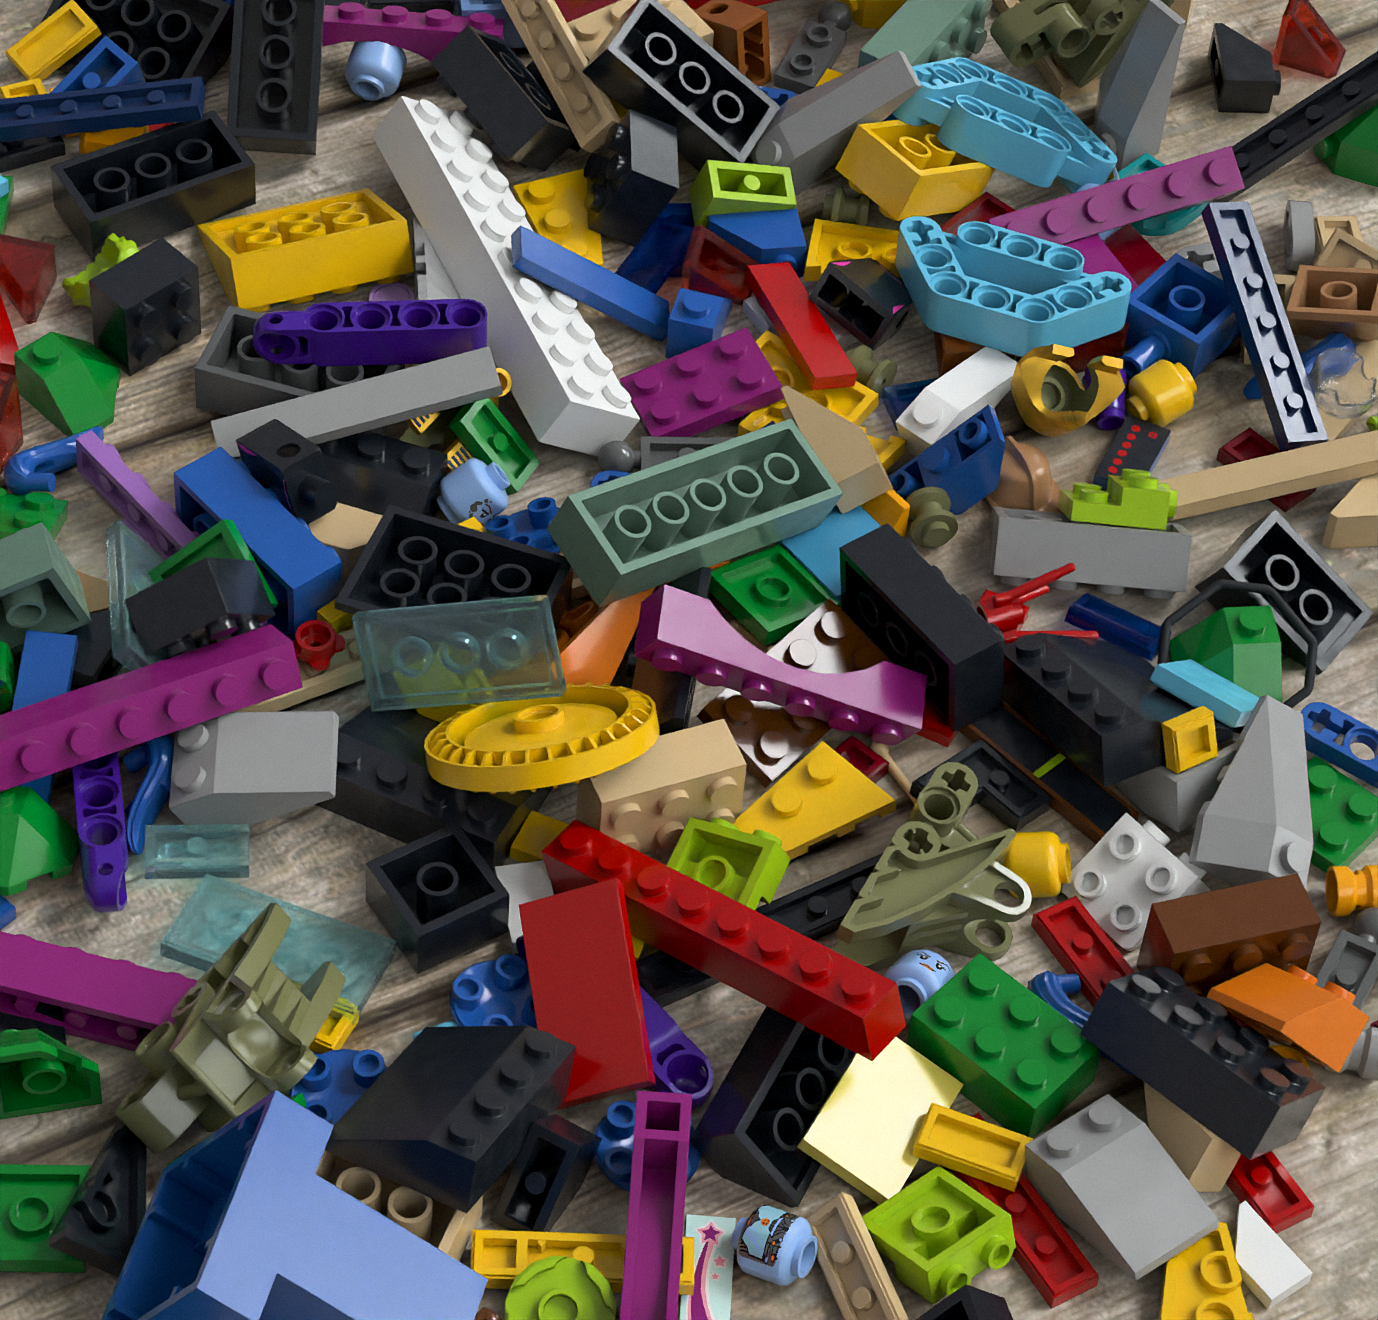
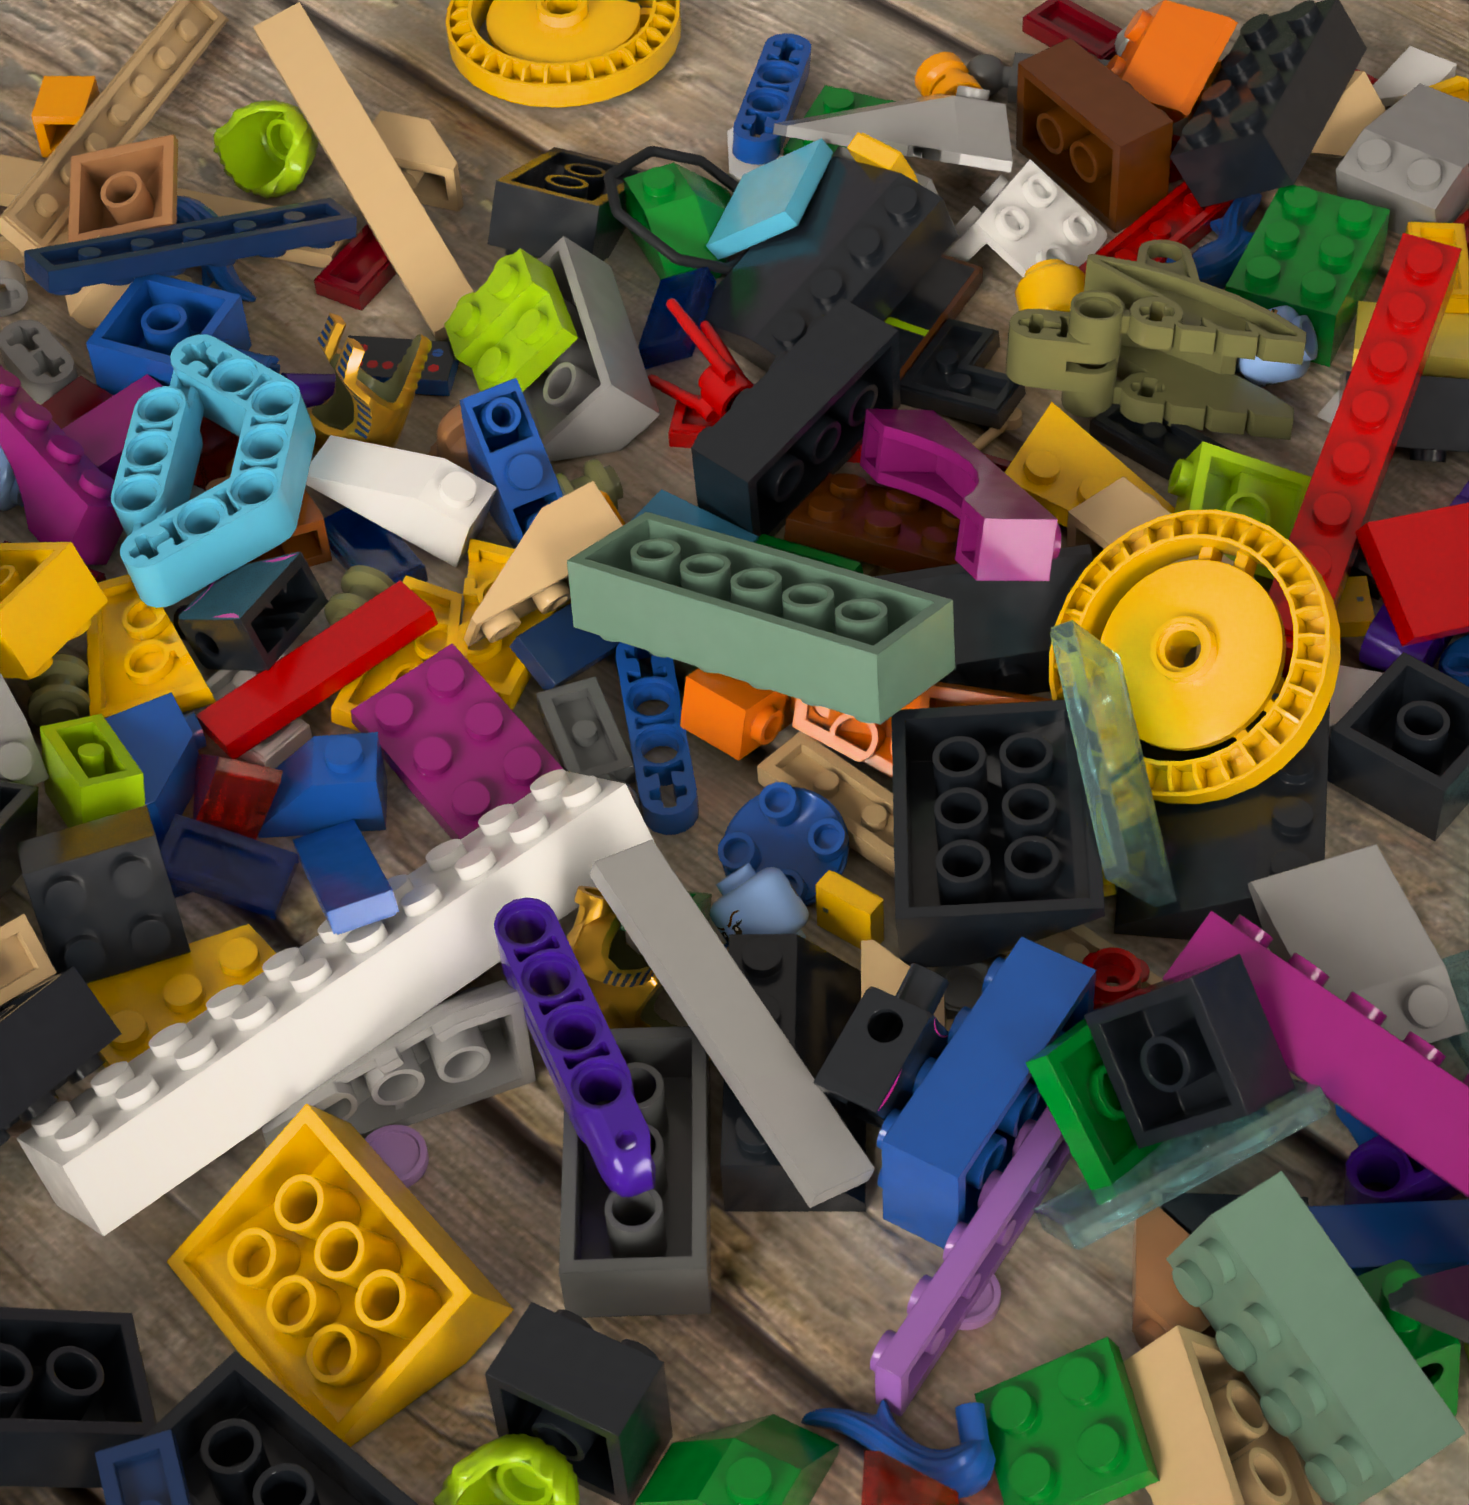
camera: 100 degrees left, 0 degrees up
yellow head [1126,359,1197,427] -> none
clear hair [1308,348,1377,420] -> none

